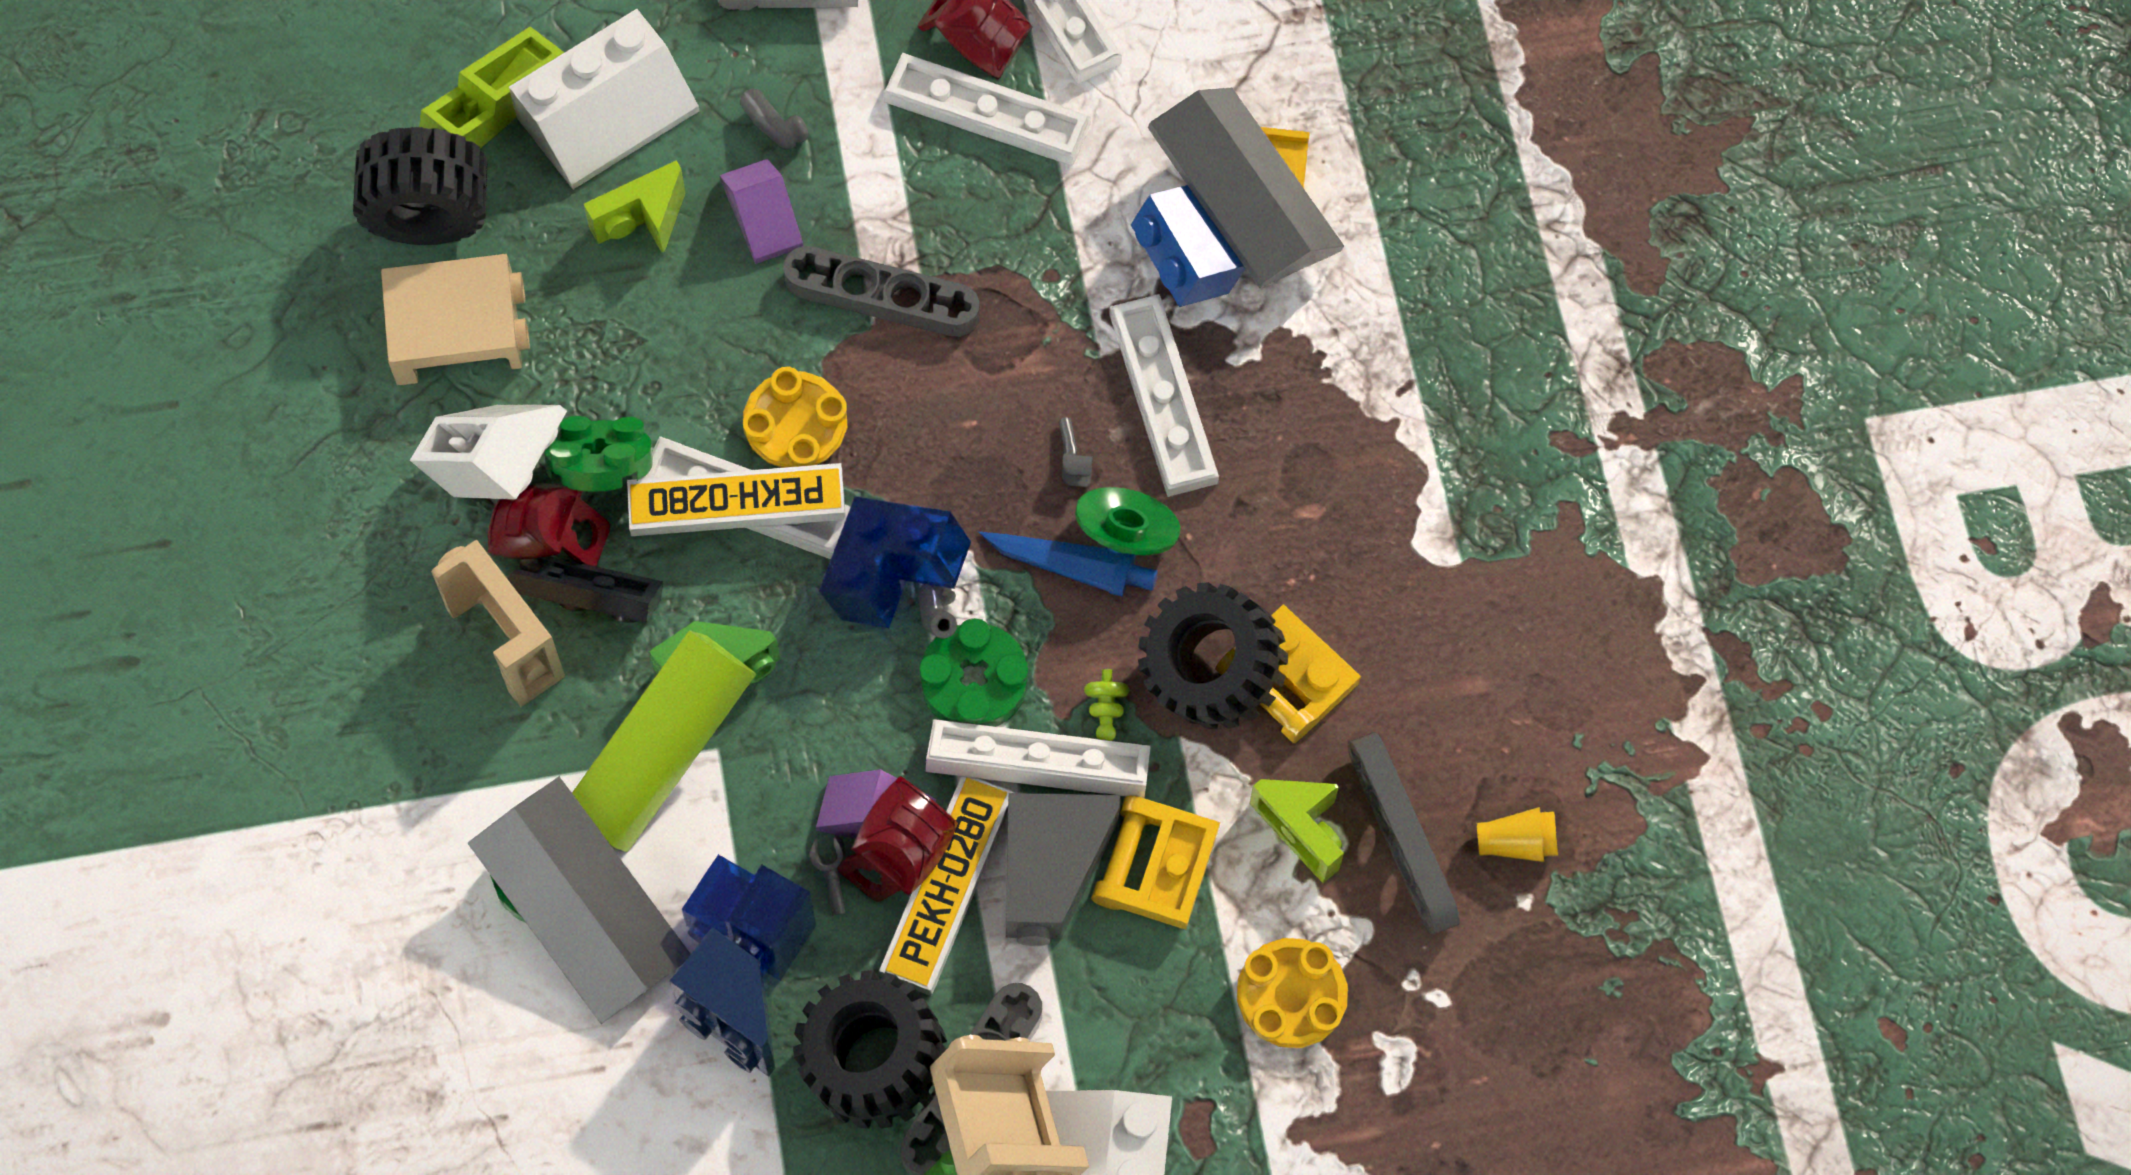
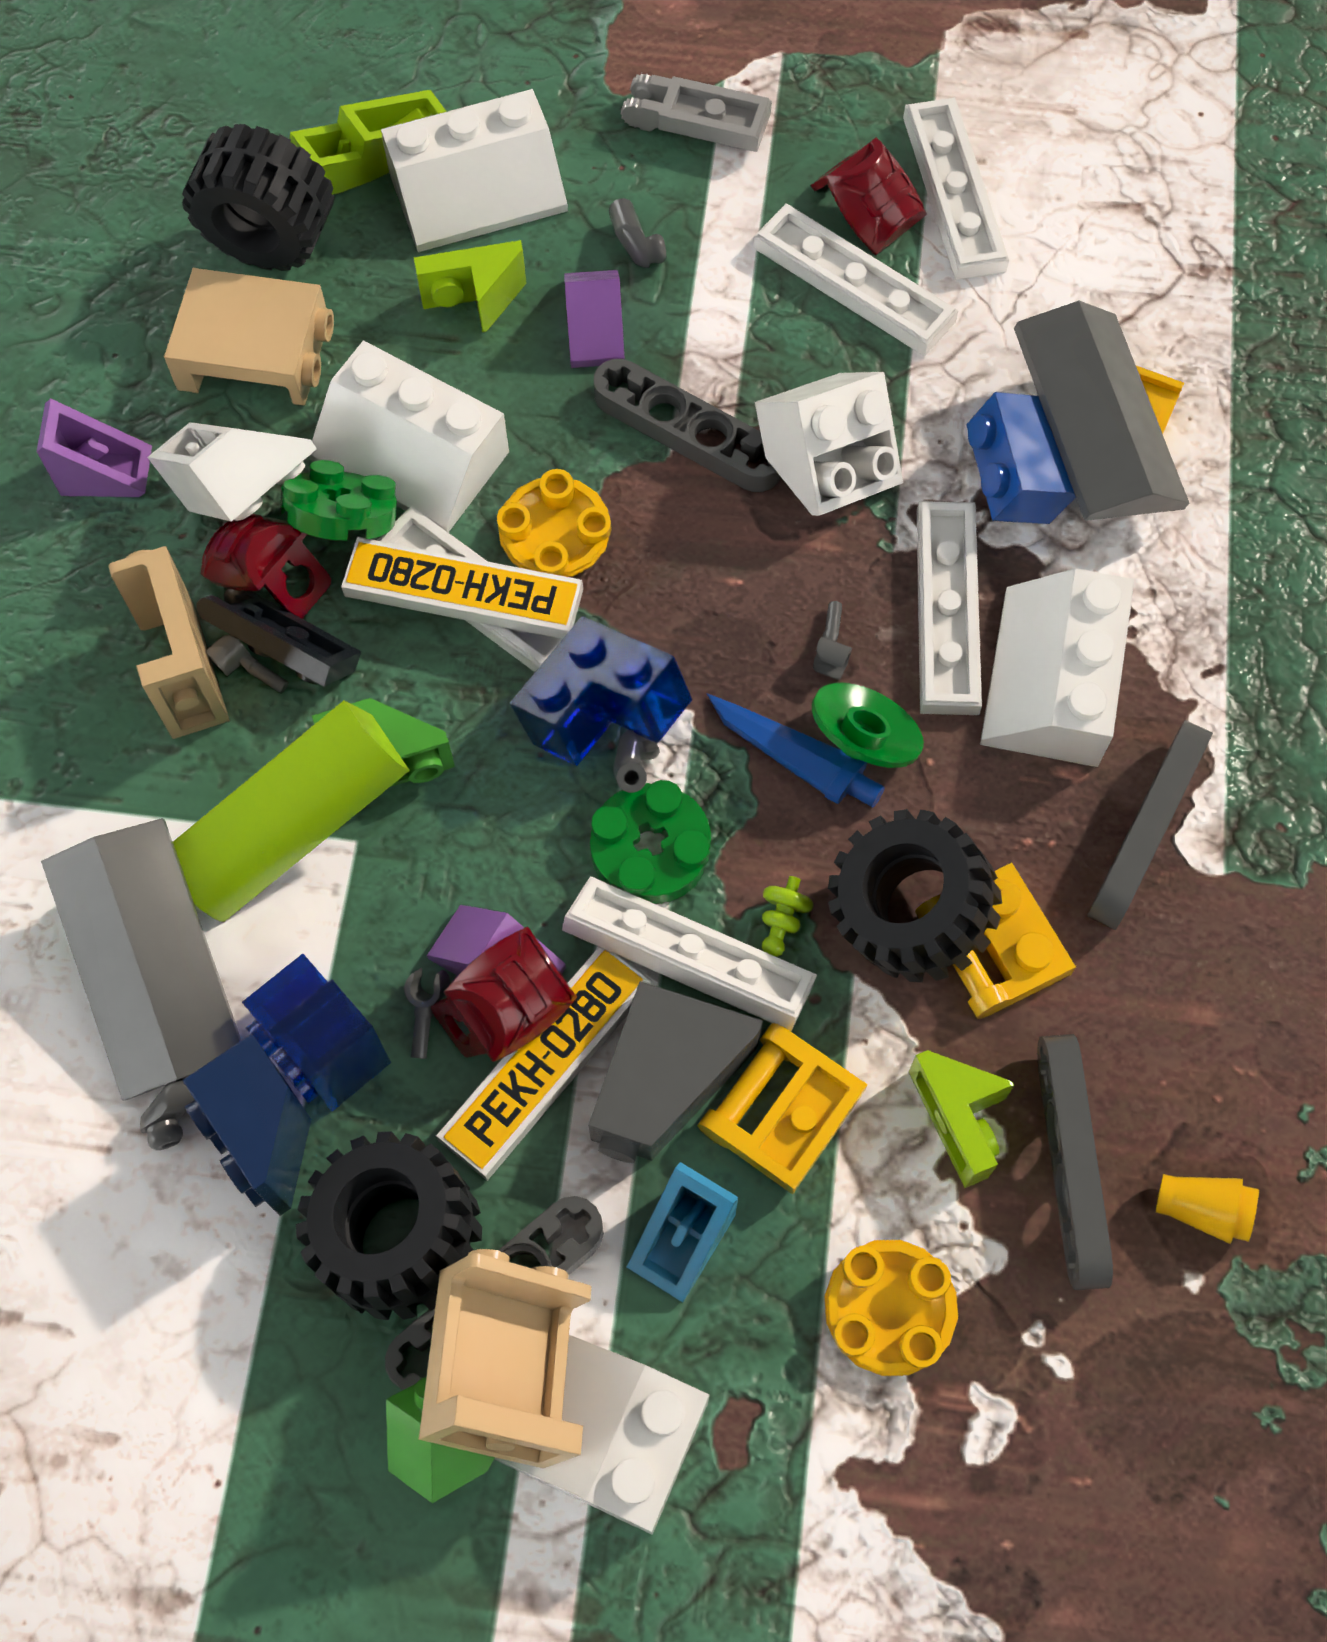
camera: 20 degrees right, 0 degrees up
none -> medium lavender slope [37,398,152,497]
none -> dark grey arm [140,1078,195,1151]
none -> dark grey hand [206,635,289,694]
none -> white slope [309,340,509,533]
none -> dark azure slope [626,1162,738,1302]
none -> white slope [755,372,903,516]
none -> white slope [980,568,1135,767]
none -> dark grey beam [1087,720,1213,930]

